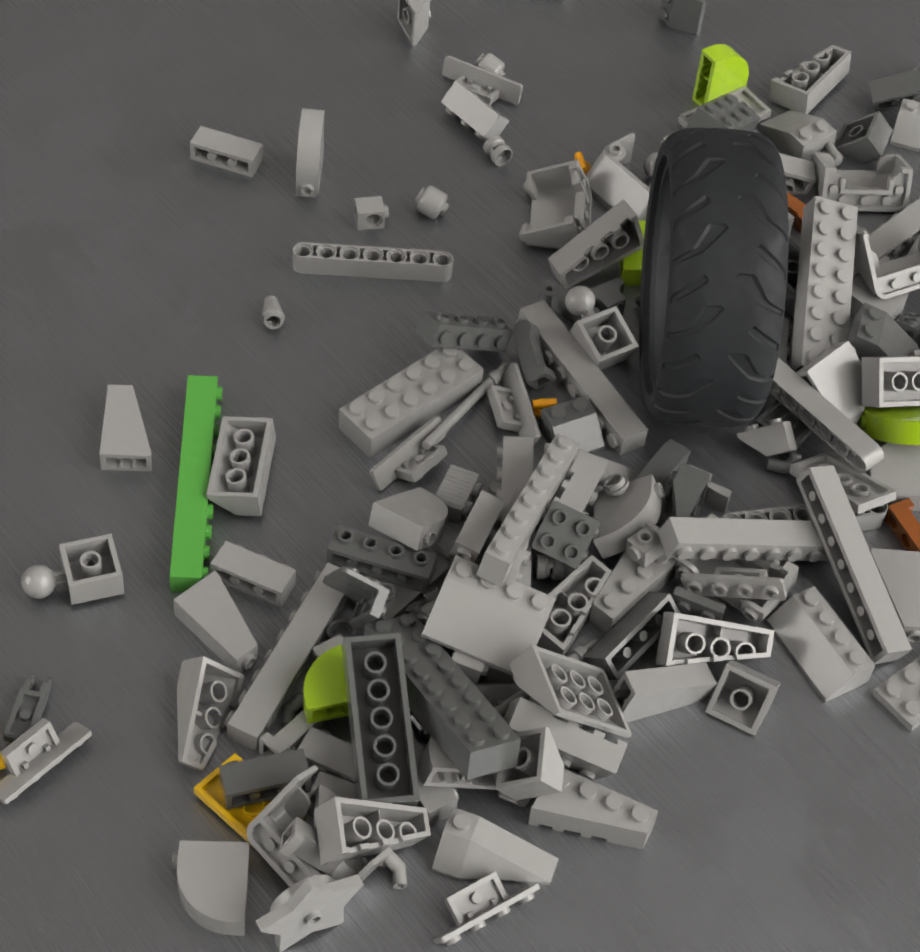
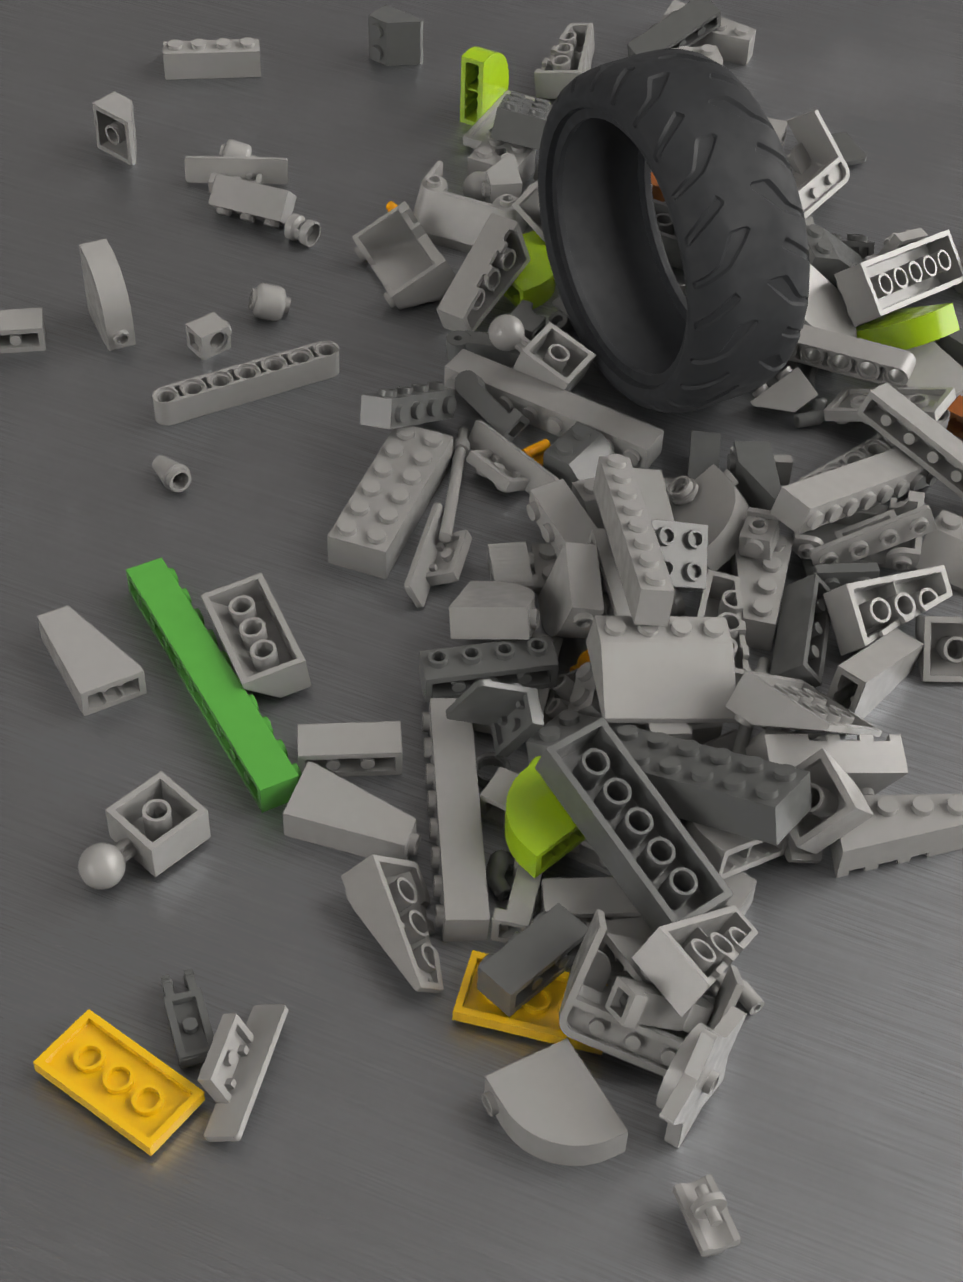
camera: 25 degrees left, 5 degrees down
light grey wedge [431,807,559,885] -> none
light grey bracket [432,871,540,947] -> none

